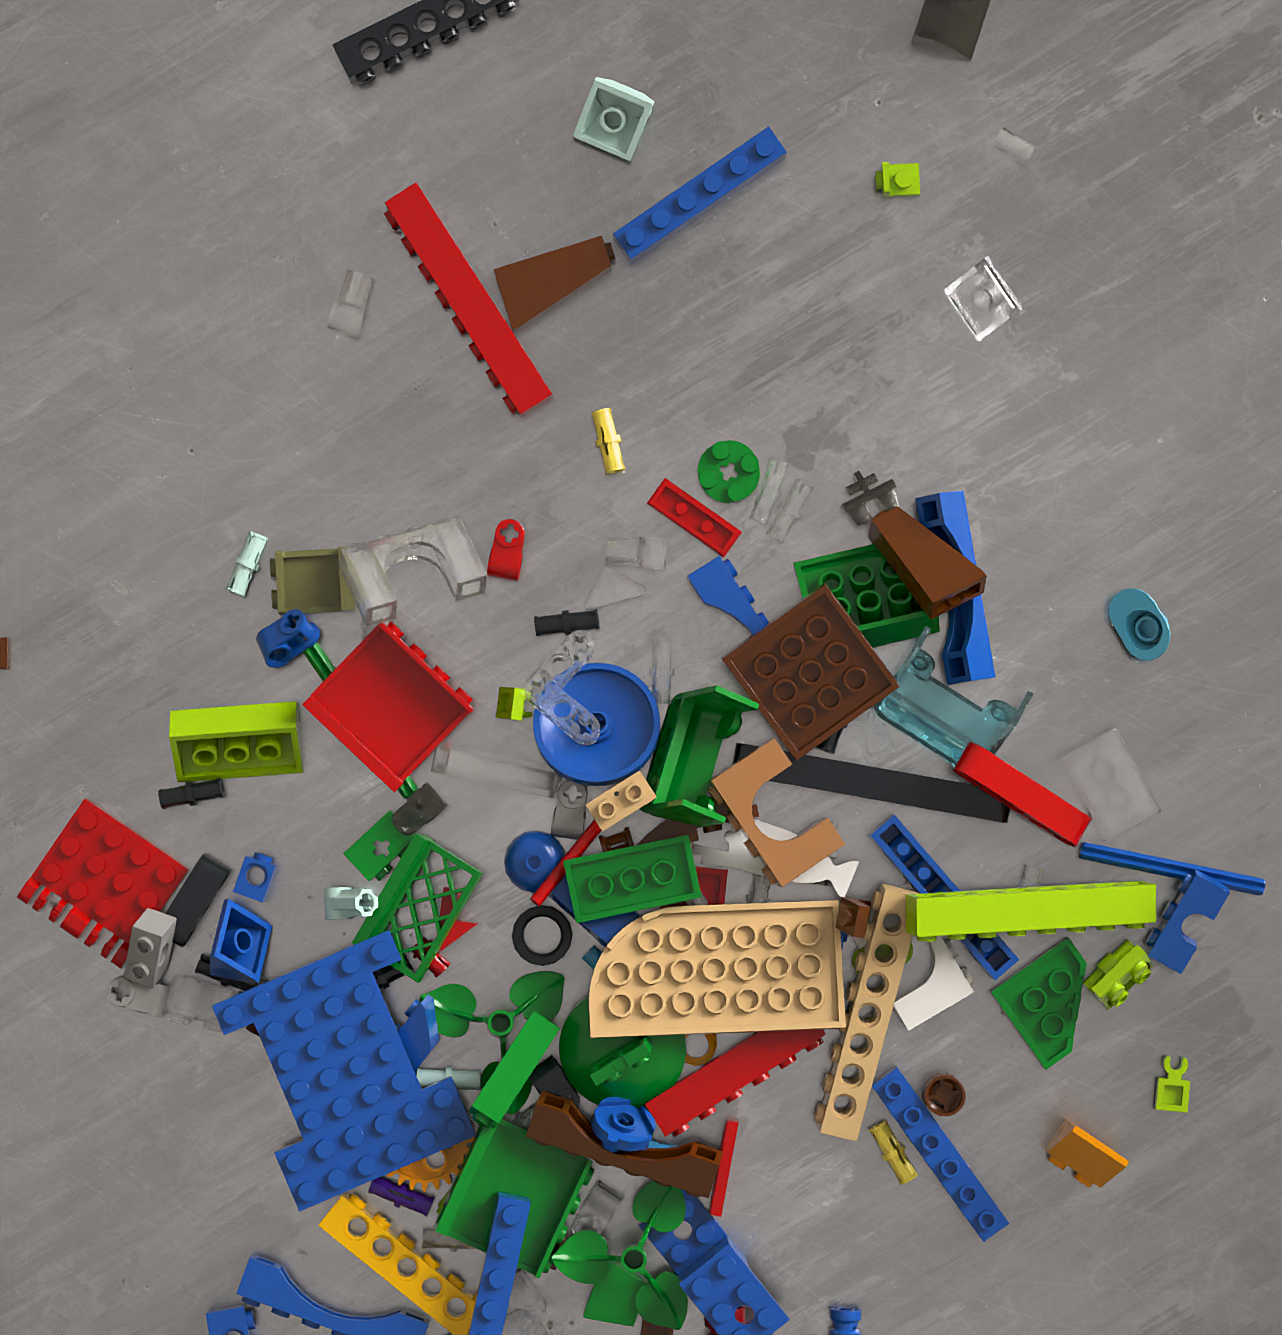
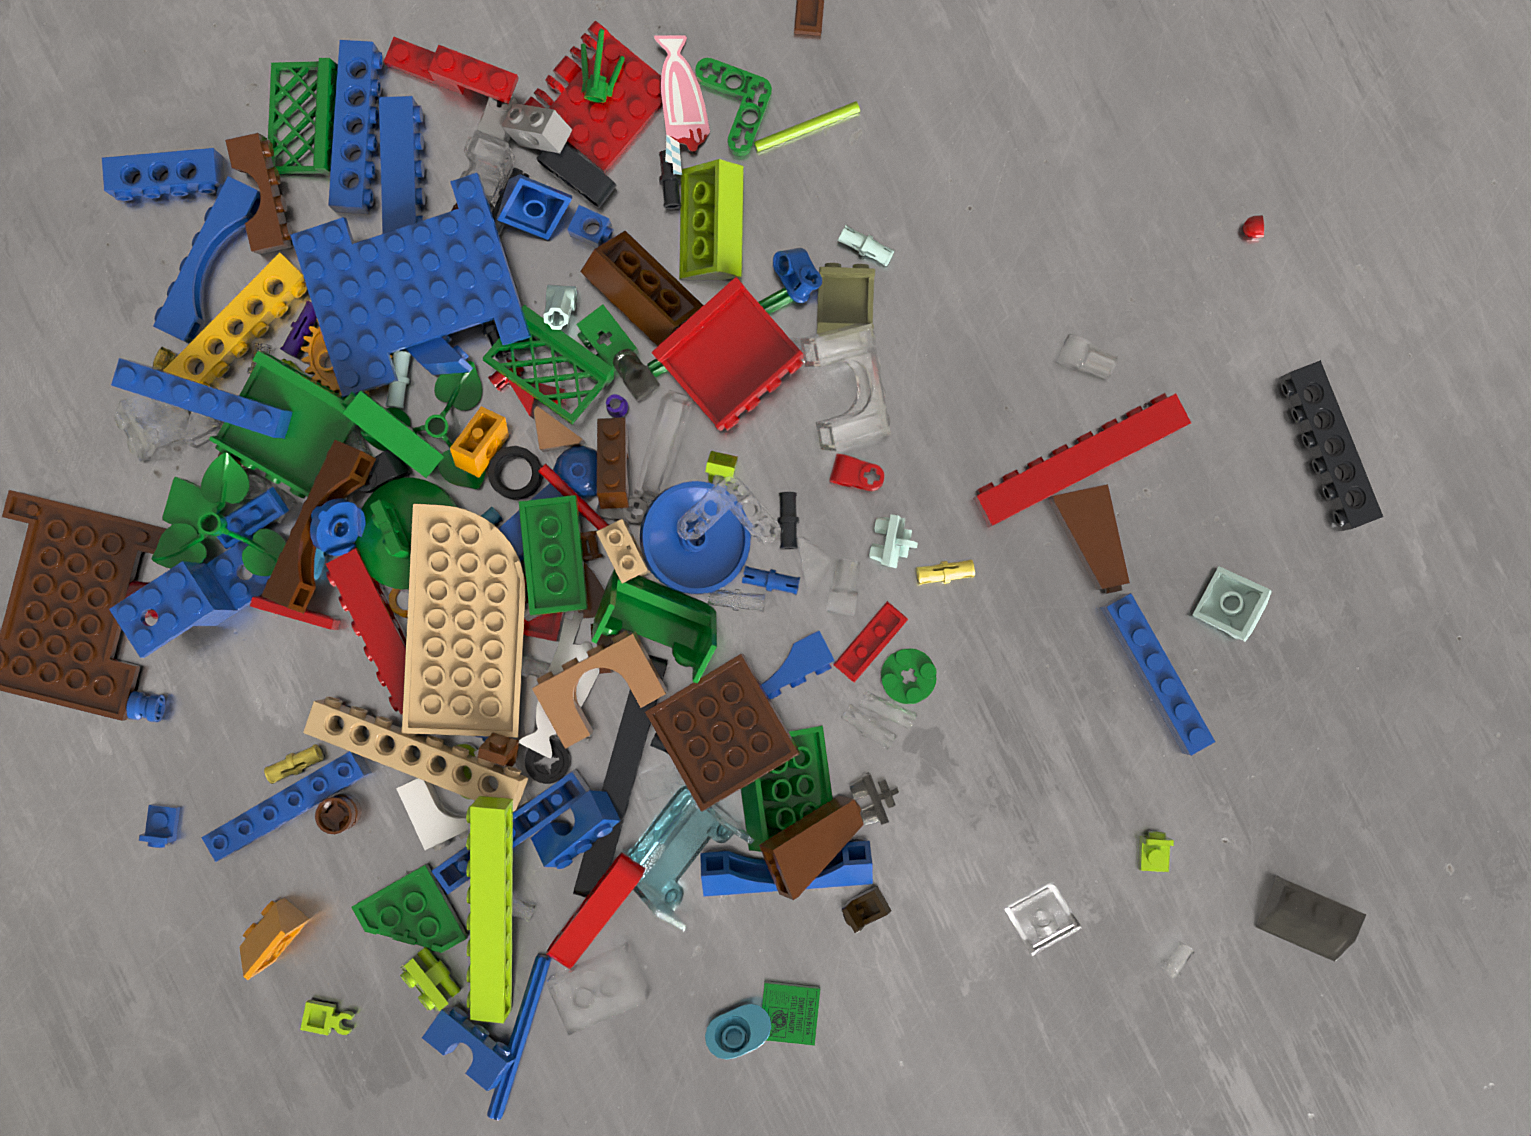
camera: 95 degrees right, 0 degrees up
none -> blue bracket [139,804,180,848]
none -> blue tile [217,487,289,550]
none -> reddish brown arch [225,133,293,255]
none -> green fence [268,58,338,176]
none -> blue brick [328,40,383,214]
none -> blue brick [379,96,425,234]
none -> red bracket [384,37,519,104]
none -> light orange brick [450,406,509,477]
none -> black gear [525,739,570,784]
none -> blue arch [531,790,621,869]
none -> medium nougat slope [534,406,585,452]
none -> reddish brown slope [580,231,704,346]
none -> green plant [581,29,625,103]
none -> reddish brown arch [597,417,629,509]
none -> dark purple pin [606,394,628,418]
none -> sticker [654,35,710,175]
none -> green beam [695,58,772,157]
none -> blue pin [742,566,800,595]
none -> lime bar [754,101,860,152]
none -> green tile [762,981,821,1046]
none -> dark brown bracket [842,886,892,933]
none -> light aqua hips [869,514,918,568]
none -> red hinge [1243,215,1264,238]

